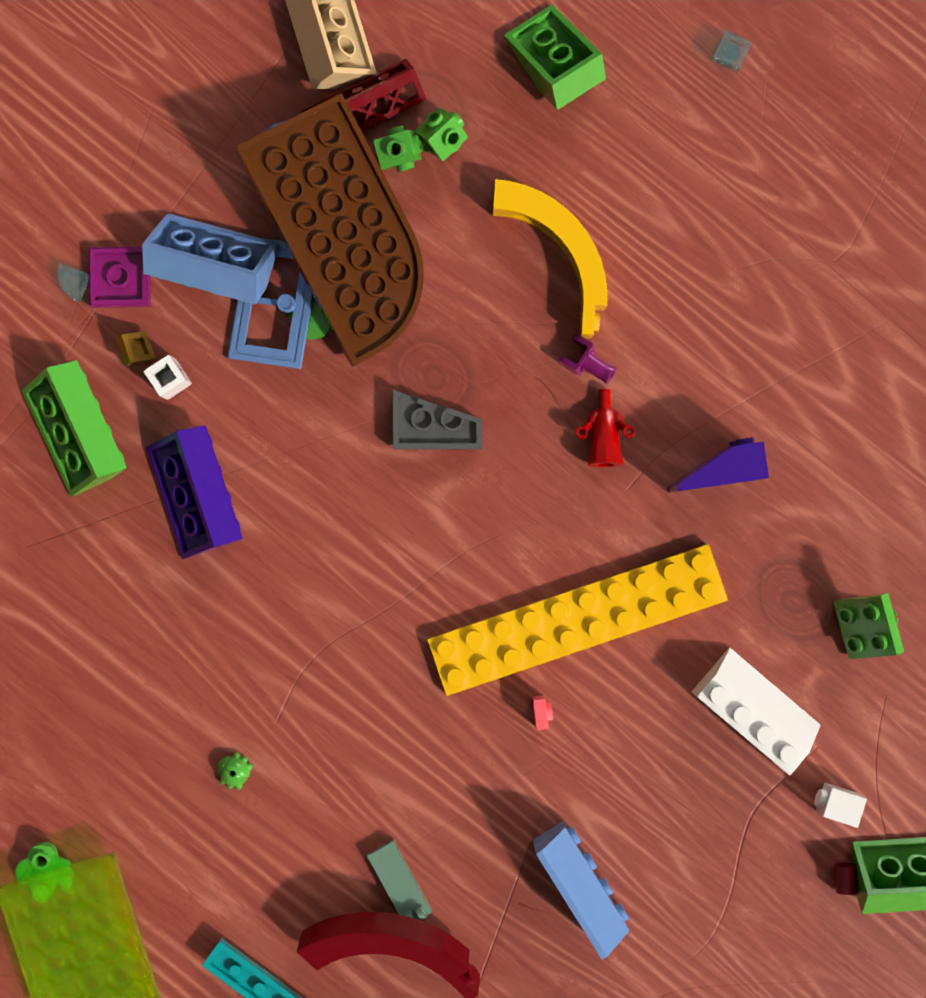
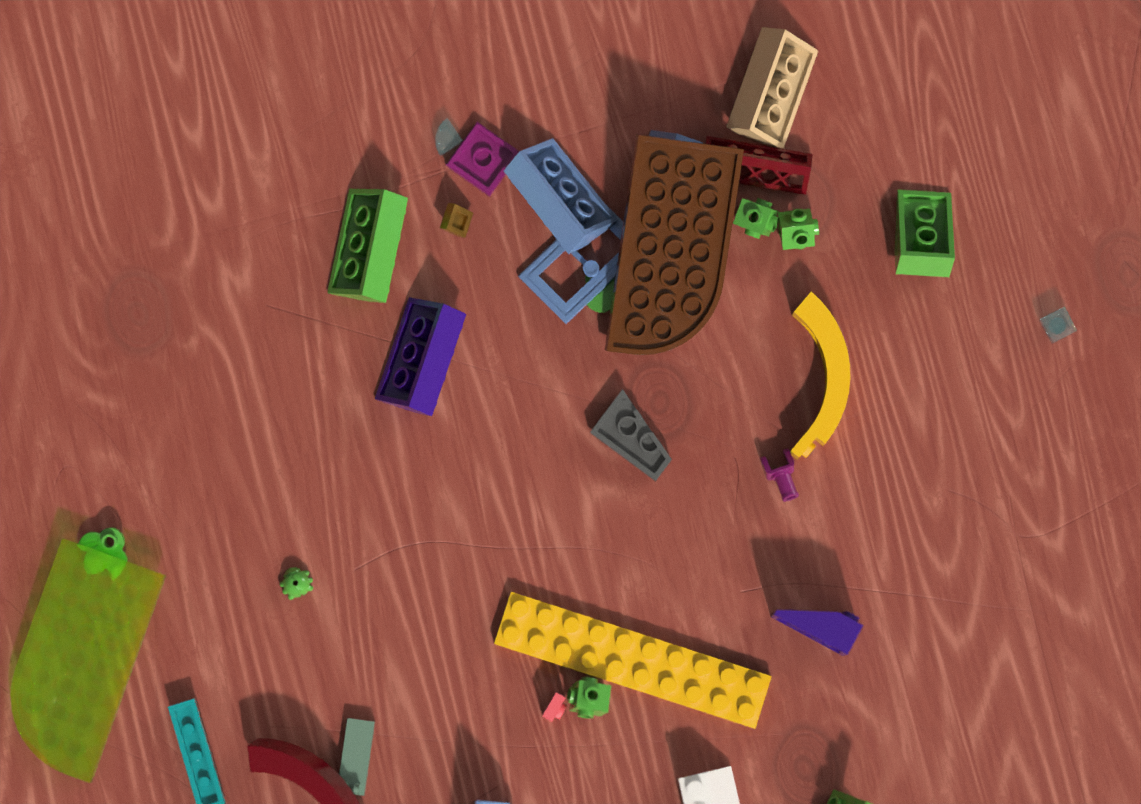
camera: 40 degrees right, 5 degrees down
white brick [143,355,192,400] -> none
red piece [576,389,635,468] -> none
none -> bright green brick [567,677,611,719]

